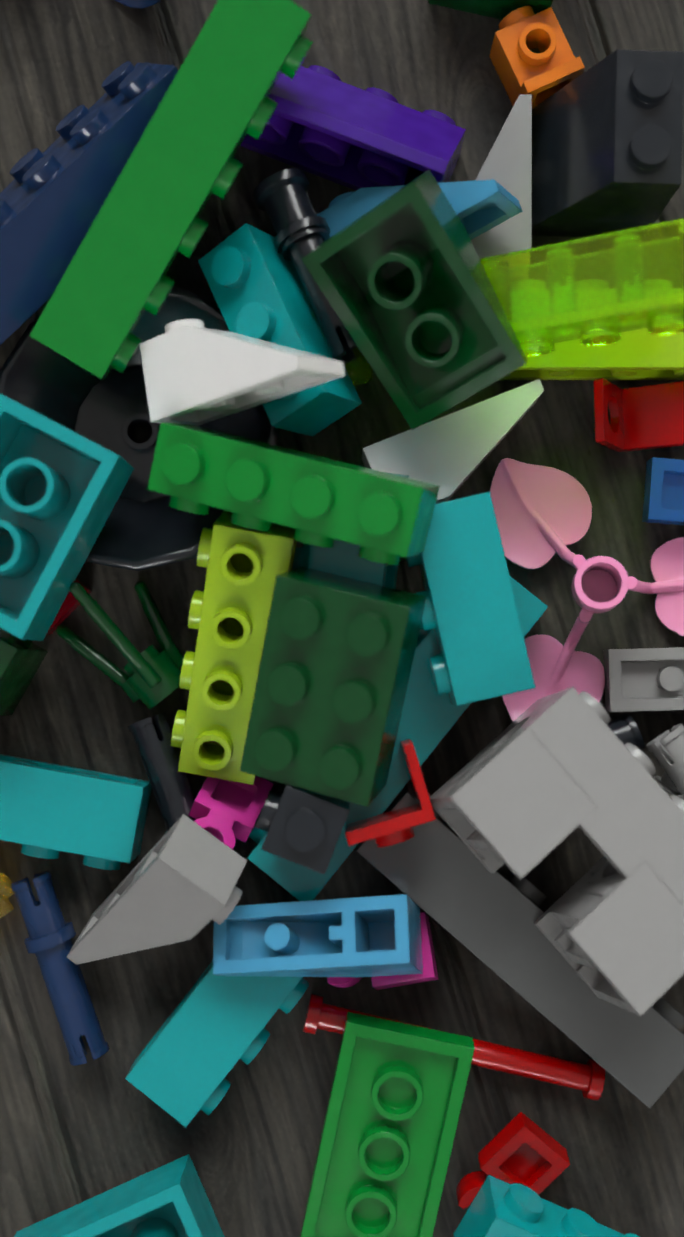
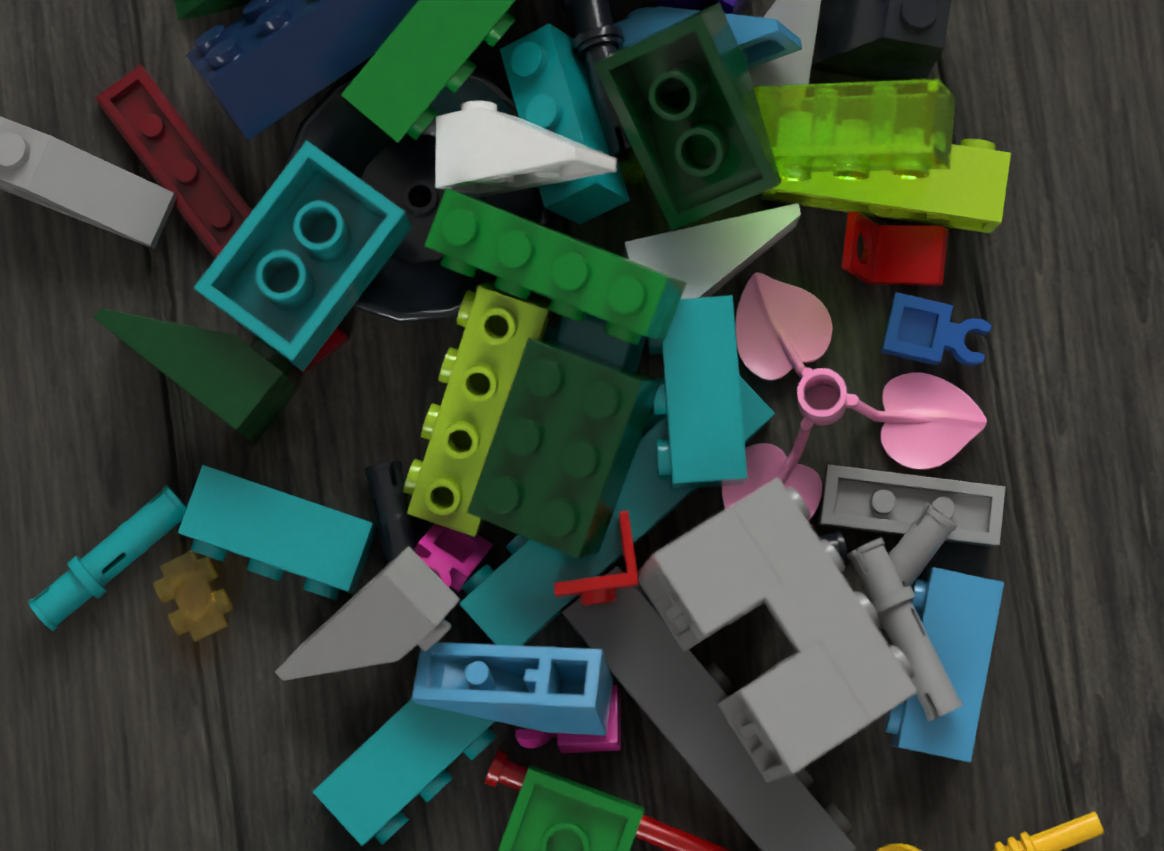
camera: 10 degrees right, 5 degrees down
dark blue pin [10,870,110,1066] -> none
dark green plant [56,581,184,710] -> none
black brick [256,784,350,875] -> none

